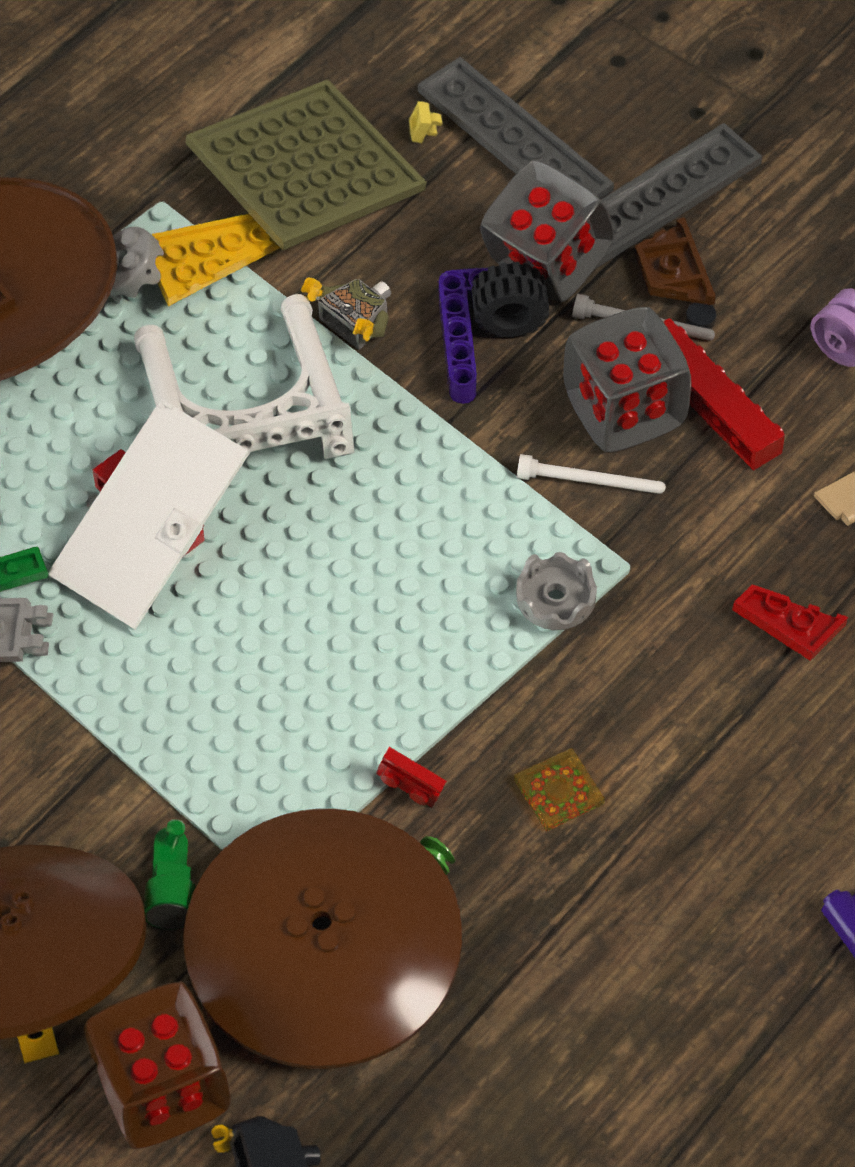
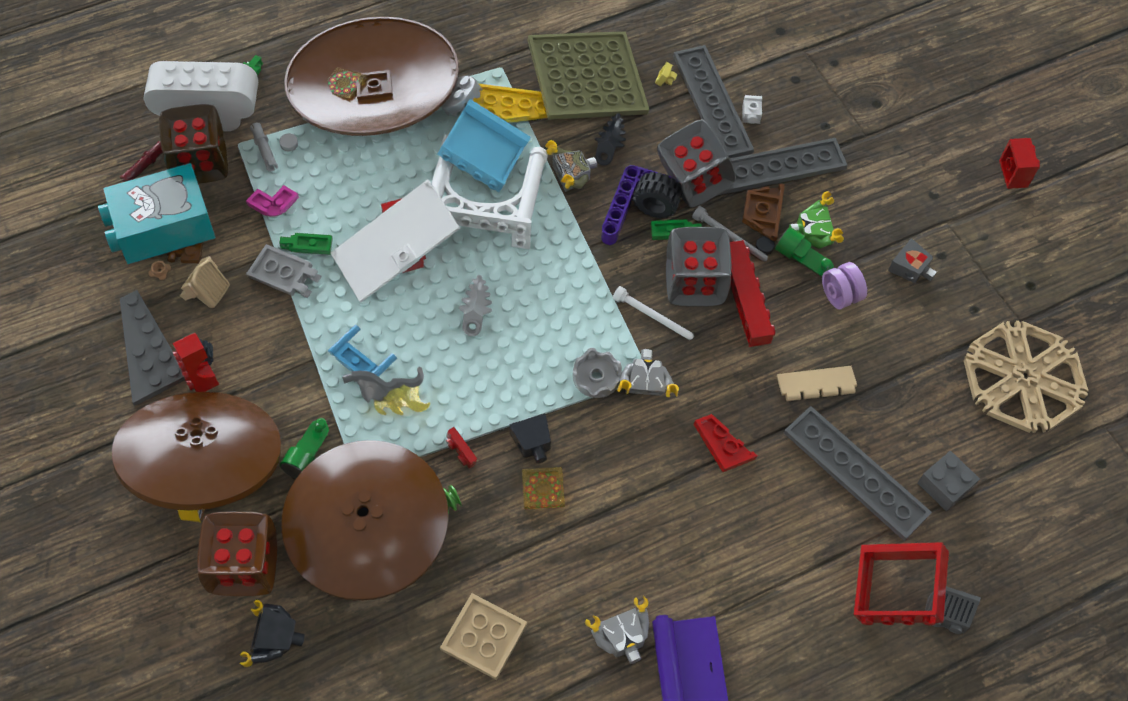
camera: 20 degrees right, 5 degrees up
none -> dark azure plate [328,324,397,377]
none -> piece [342,367,431,416]
none -> medium azure panel [437,99,531,192]
none -> tan plate [440,593,527,680]
none -> light grey plant [459,275,492,336]
none -> black torso [509,413,551,464]
none -> light grey torso [585,596,649,664]
none -> black plant [595,113,626,165]
none -> light grey torso [617,349,679,397]
none -> green hinge [651,220,702,240]
none -> white brick [742,95,762,124]
none -> green piece [775,227,834,277]
none -> bright green torso [789,191,844,249]

